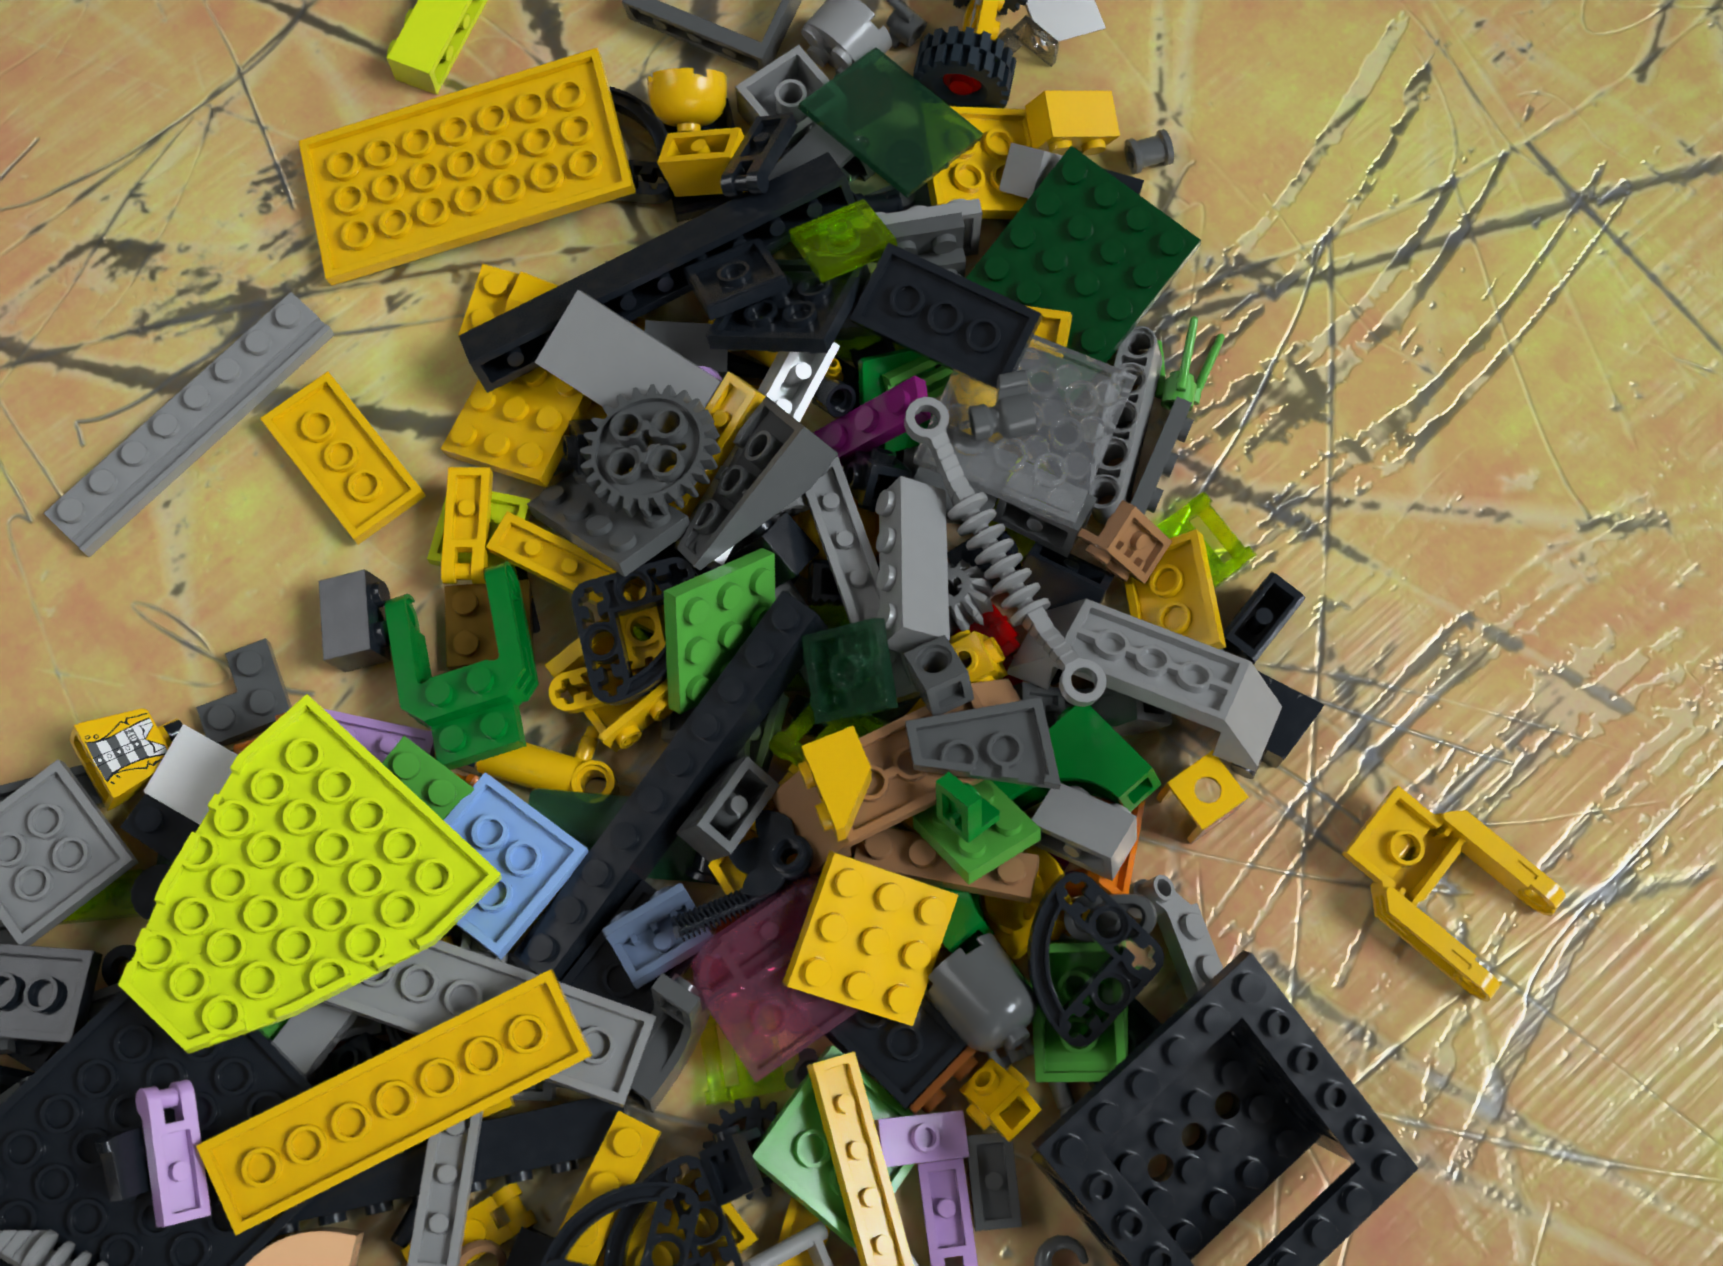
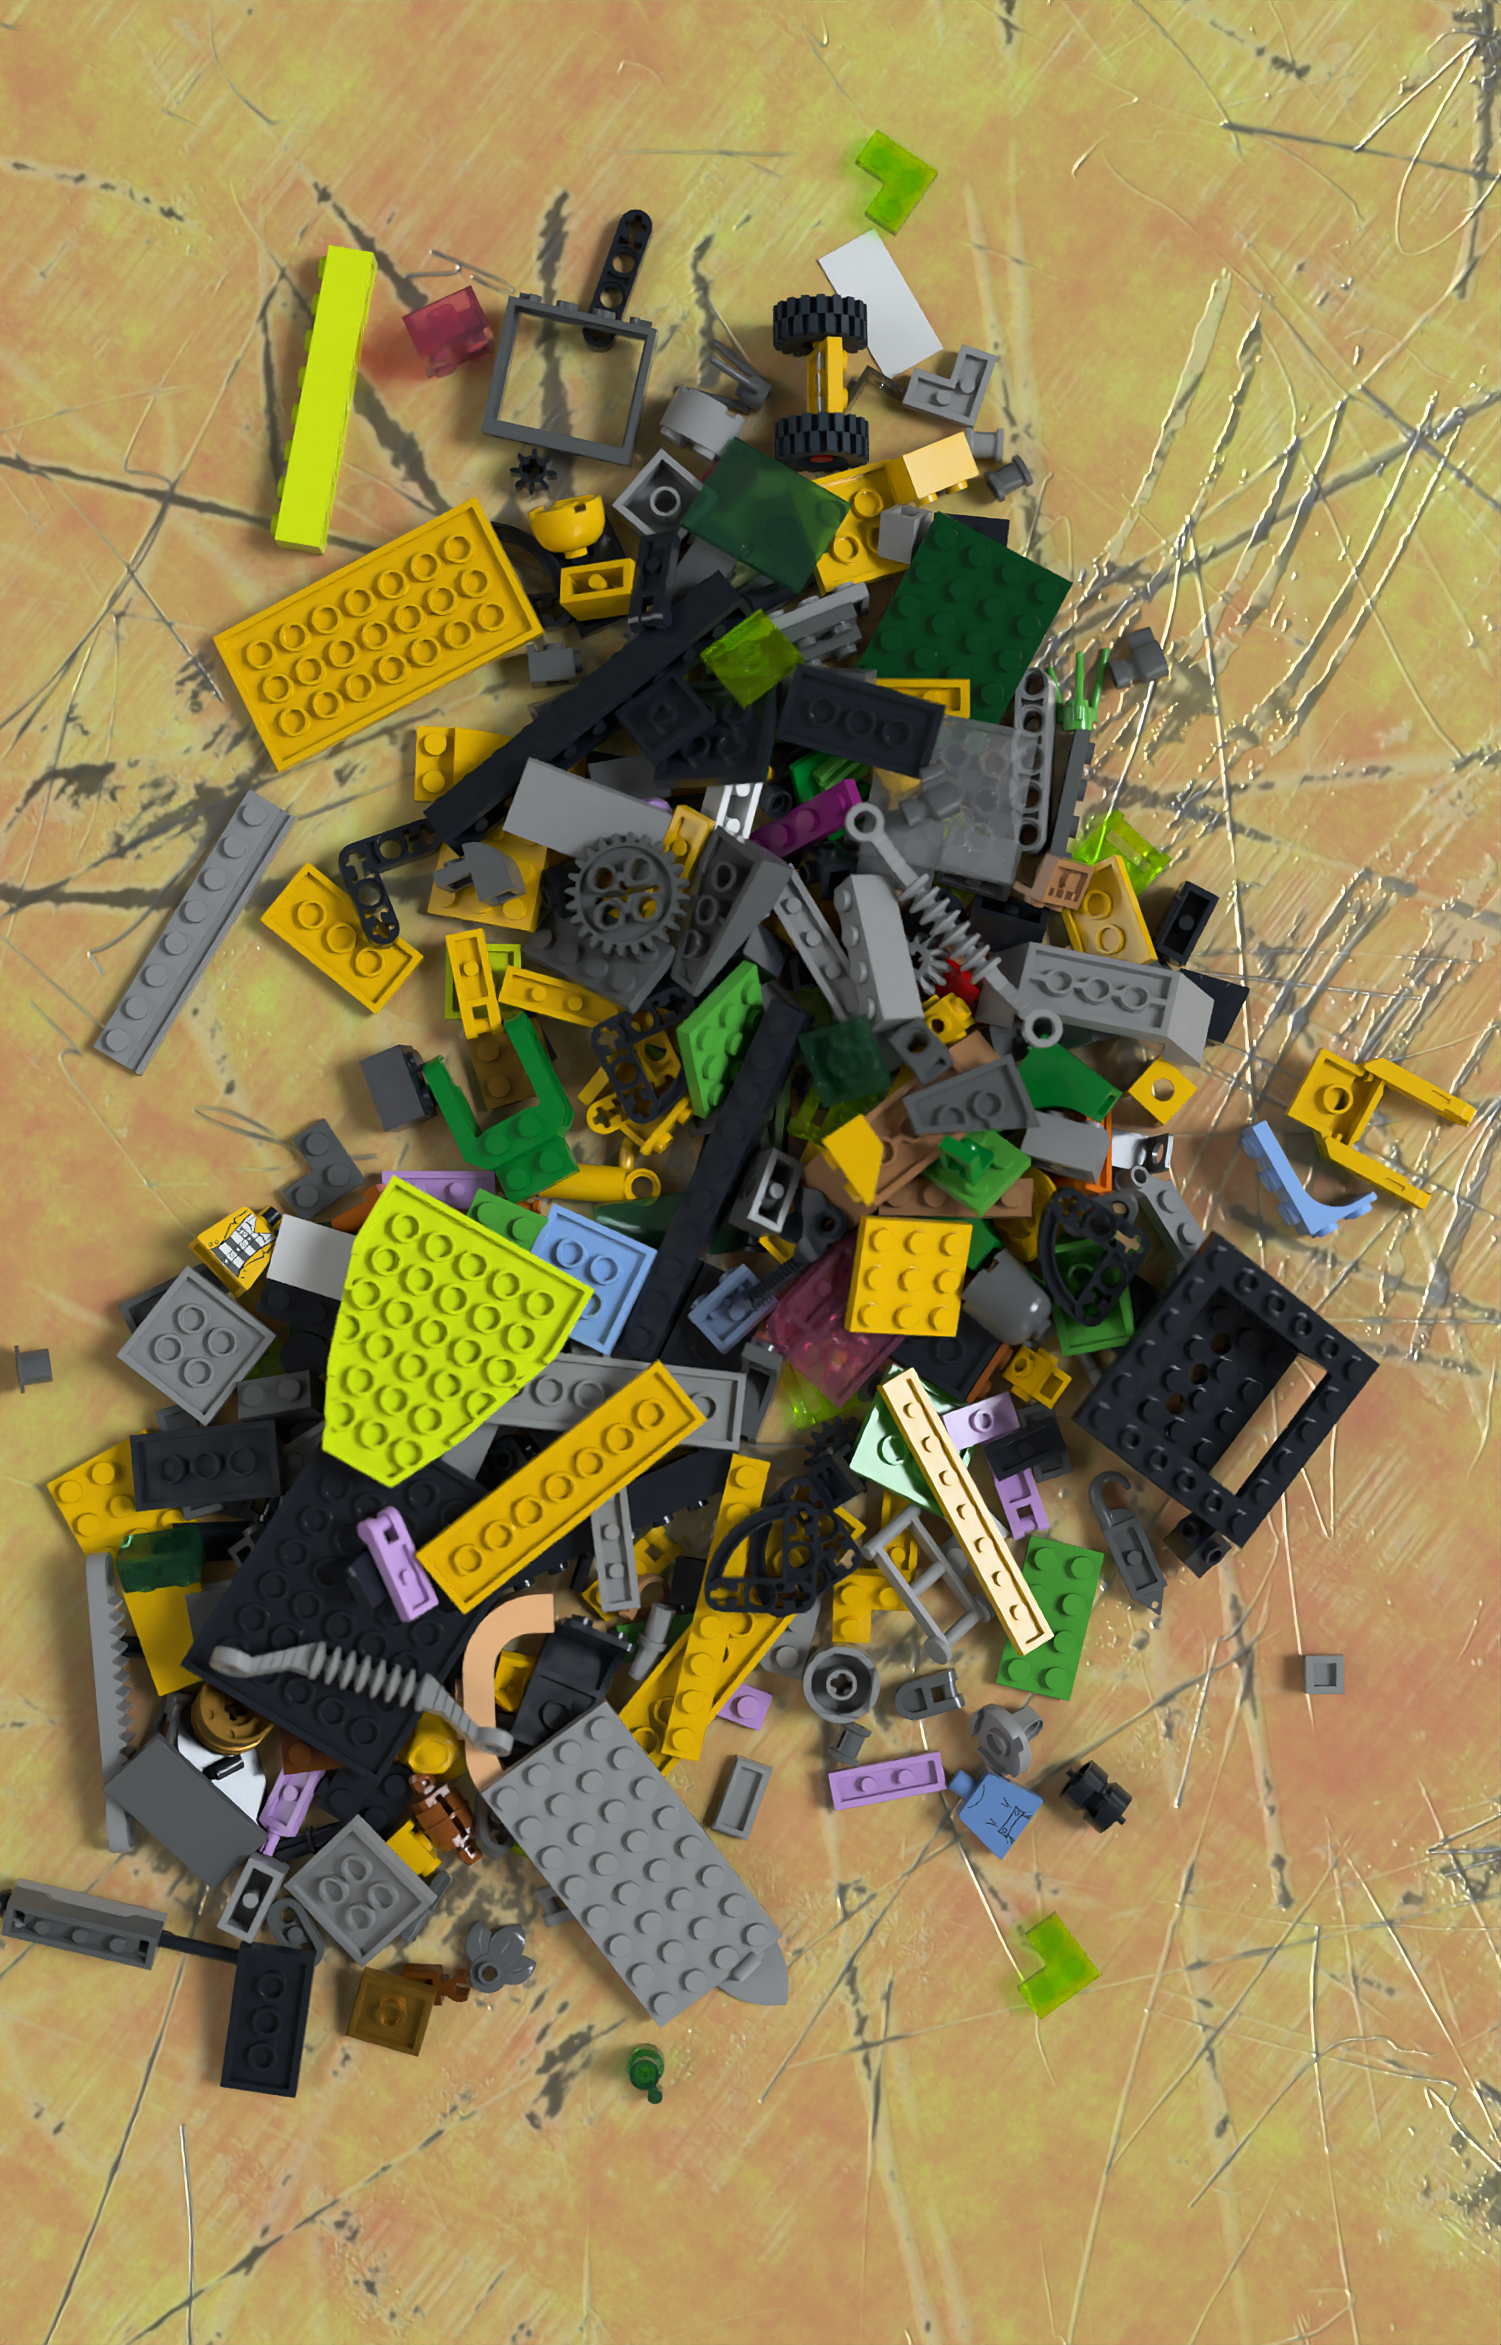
camera: 10 degrees left, 15 degrees up
none -> dark grey brick [237,1370,326,1426]
none -> black beam [338,818,443,950]
none -> dark grey brick [432,842,527,907]
none -> black gear [510,448,558,499]
none -> dark grey brick [526,643,583,689]
none -> light grey plate [902,344,997,430]
none -> light grey bush [965,427,1004,463]
none -> black plate [982,1415,1068,1482]
none -> dark grey piece [1108,626,1169,690]
none -> bracket [1112,1128,1174,1175]
none -> light blue bracket [1240,1120,1377,1238]

